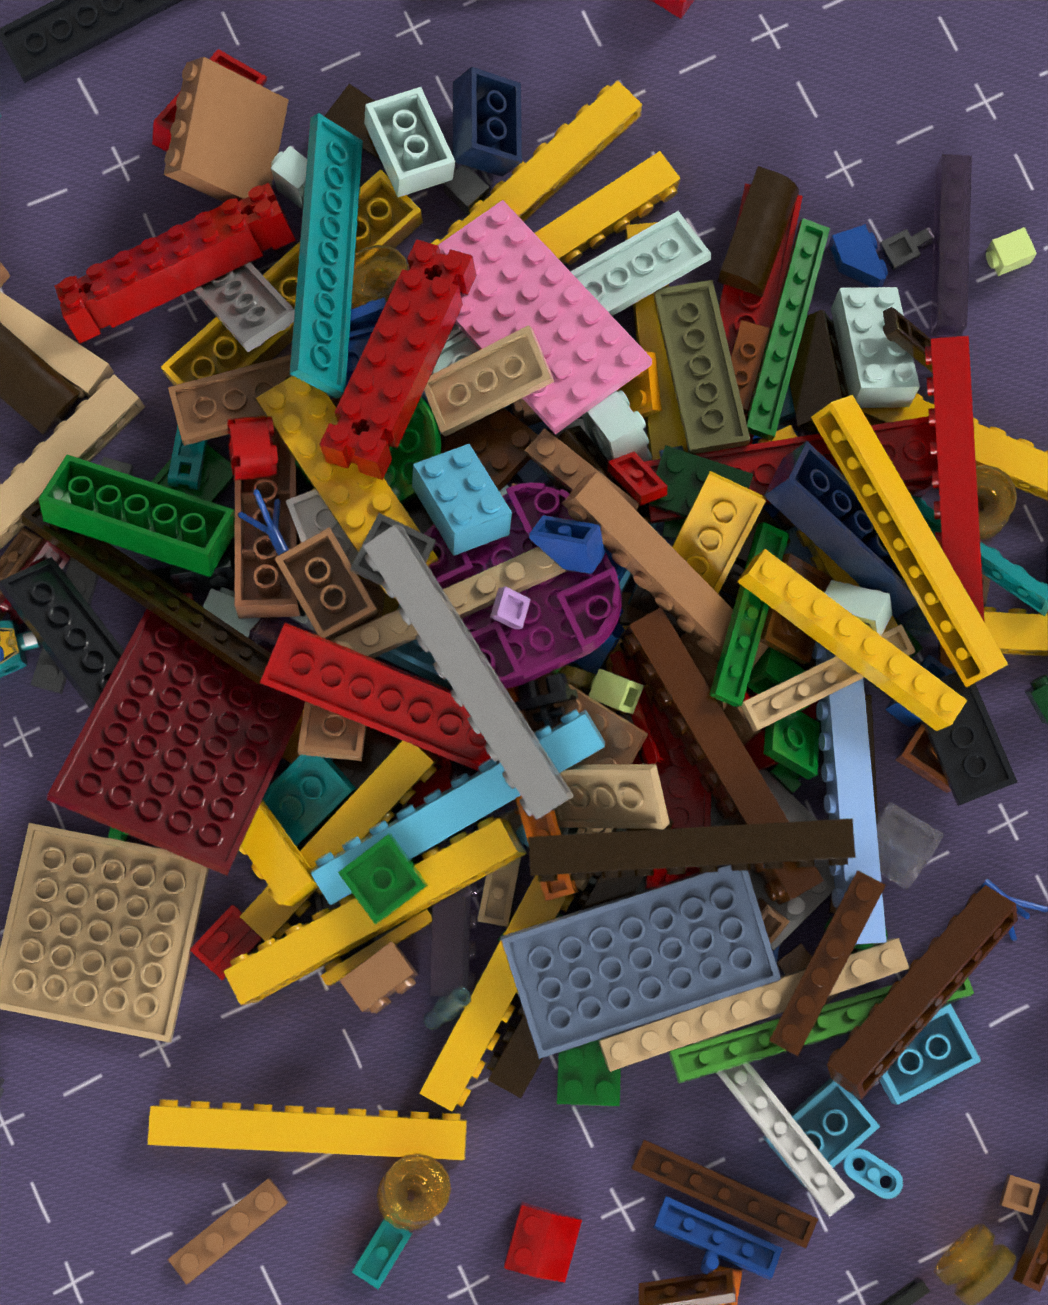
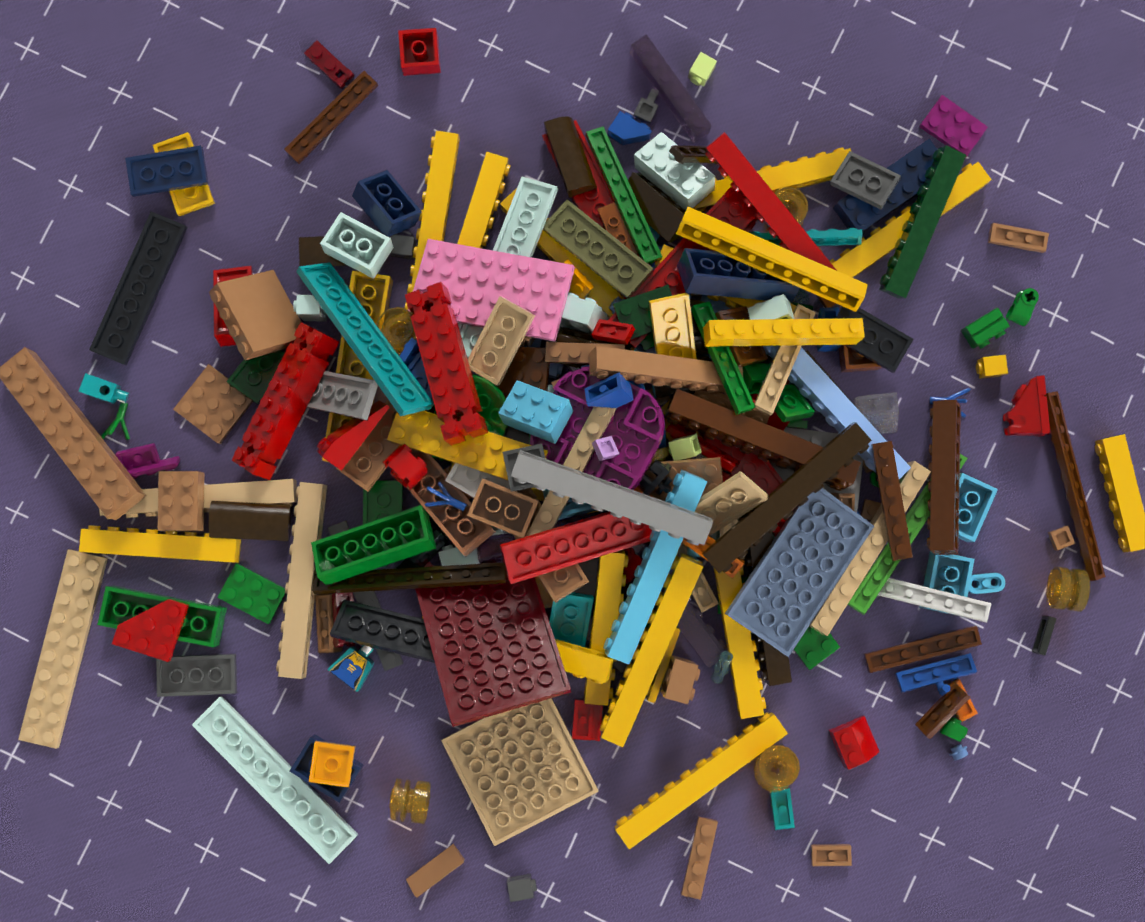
camera: 45 degrees left, 5 degrees up
teal plate [168,426,208,490] -> none
green plate [338,834,429,924] -> none
none -> medium nougat plate [173,364,253,444]
none -> dark green plate [226,350,285,405]
none -> red slope [317,400,390,471]

